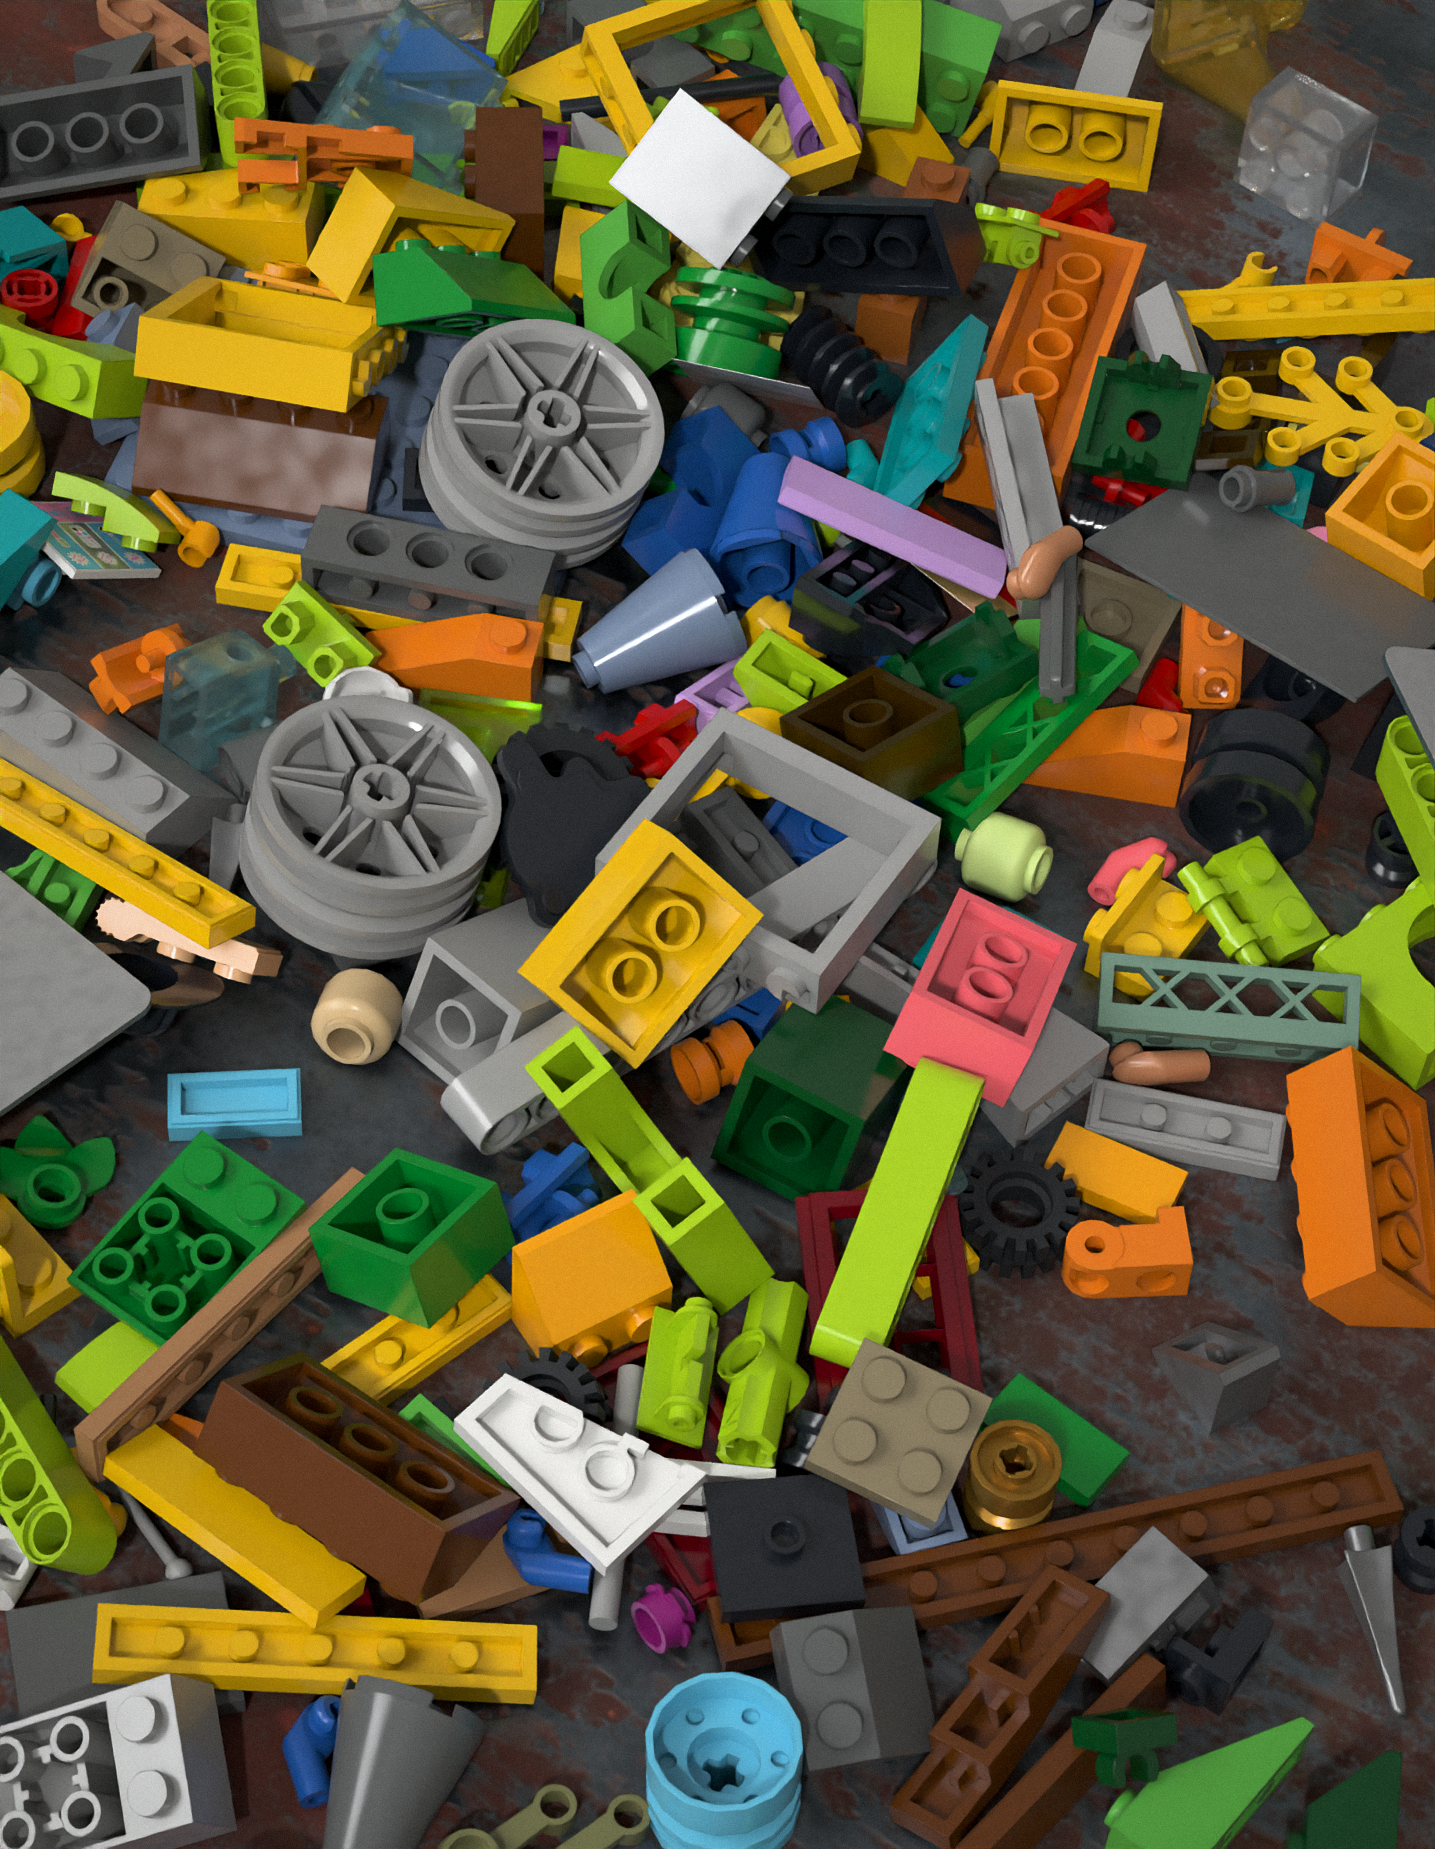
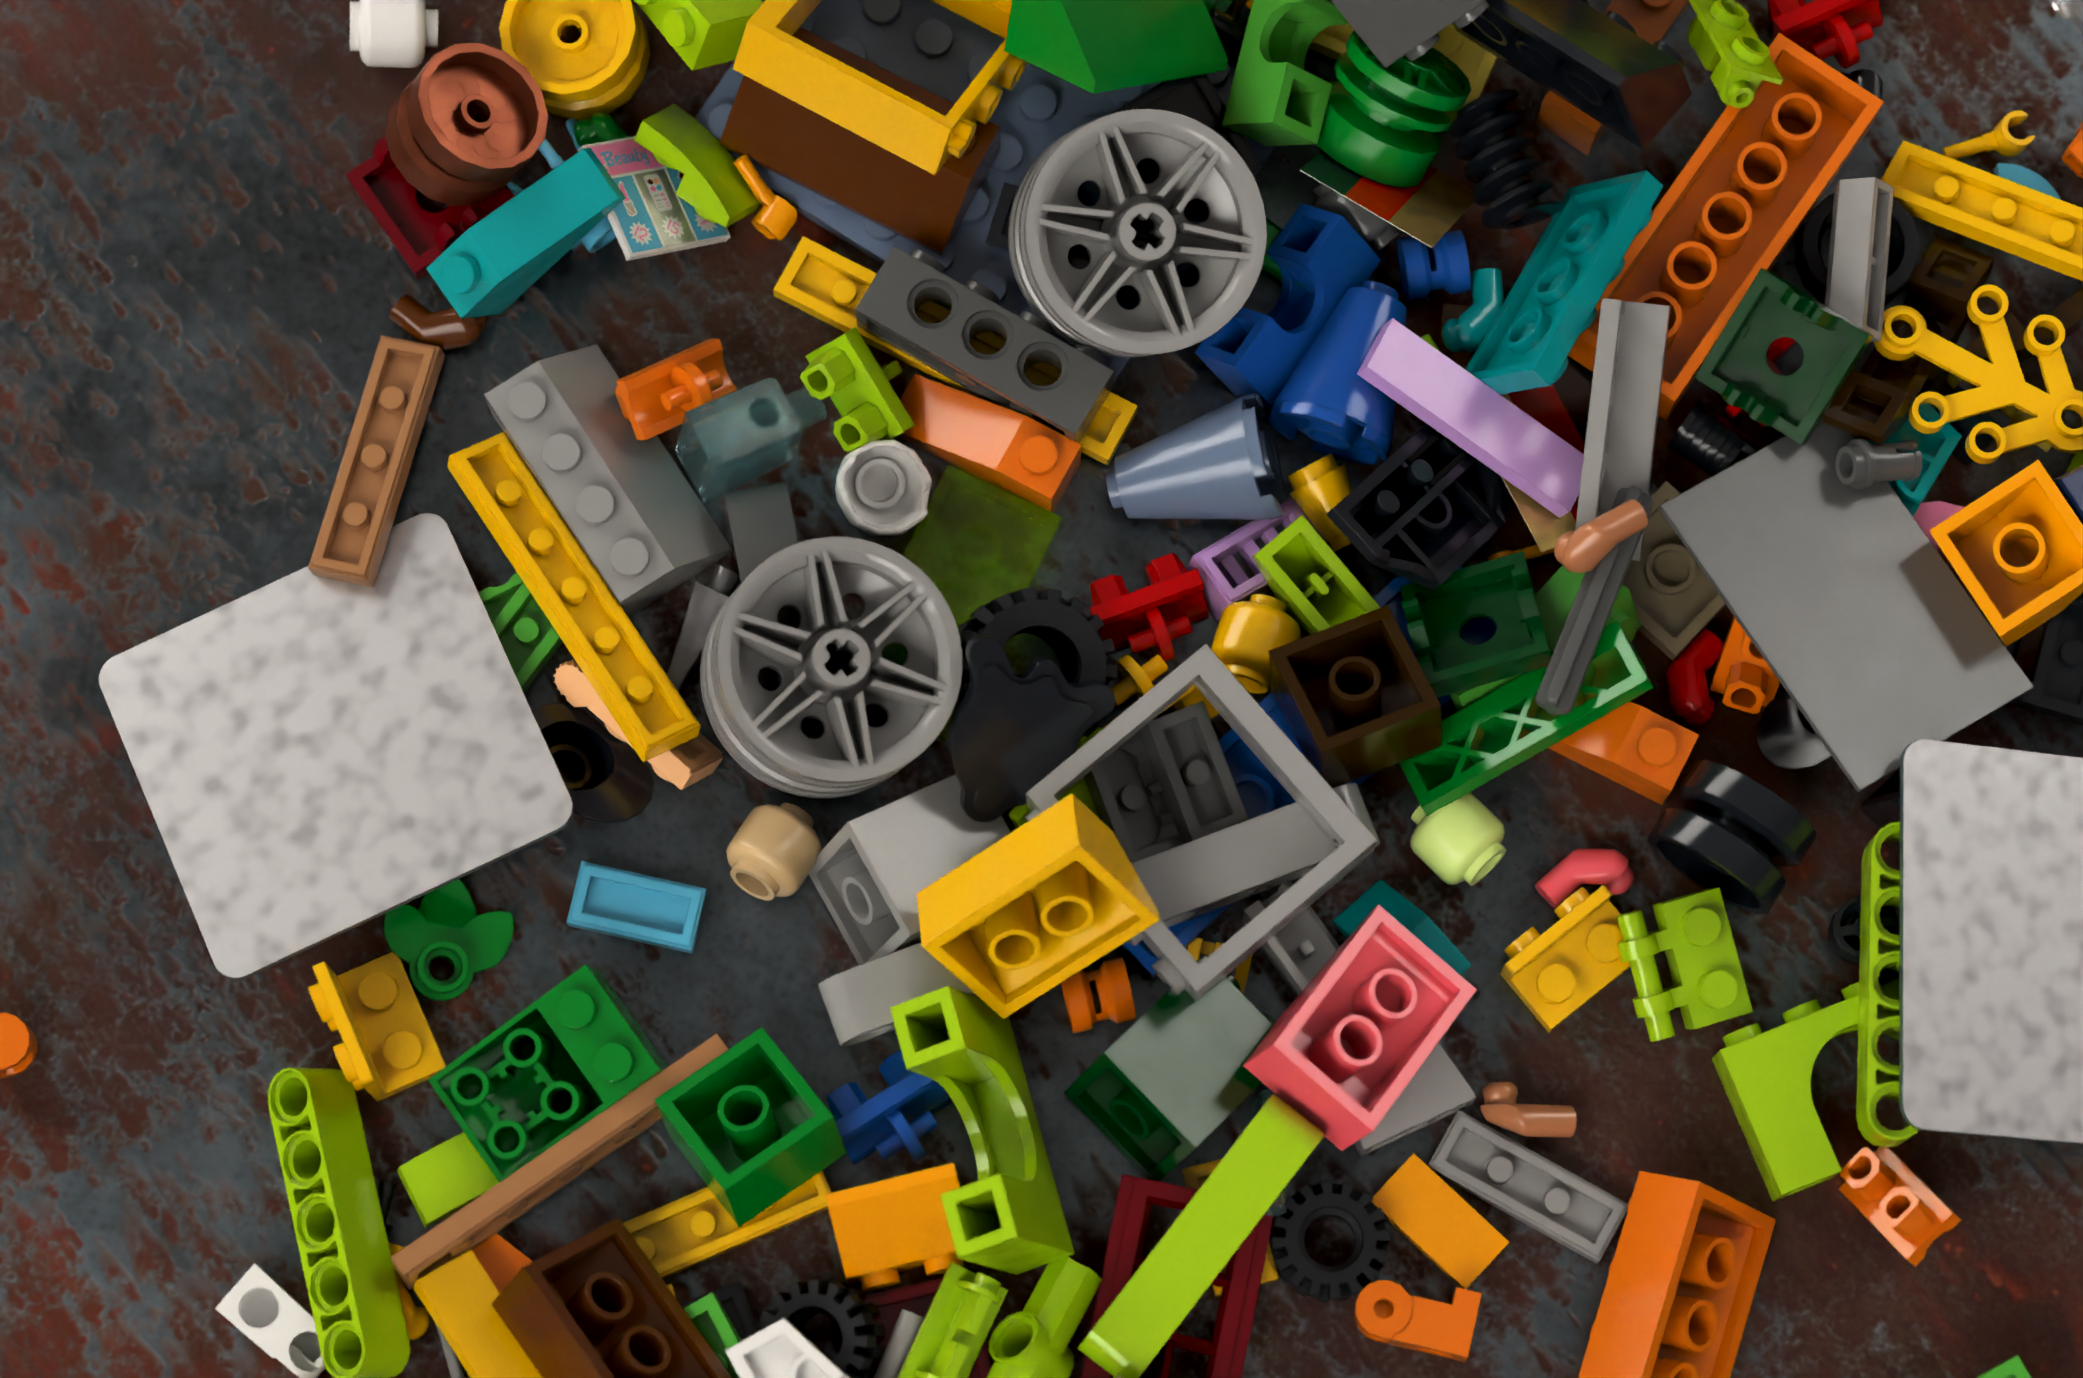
camera: 20 degrees right, 25 degrees up
sand green fence [1092,952,1361,1064] -> none

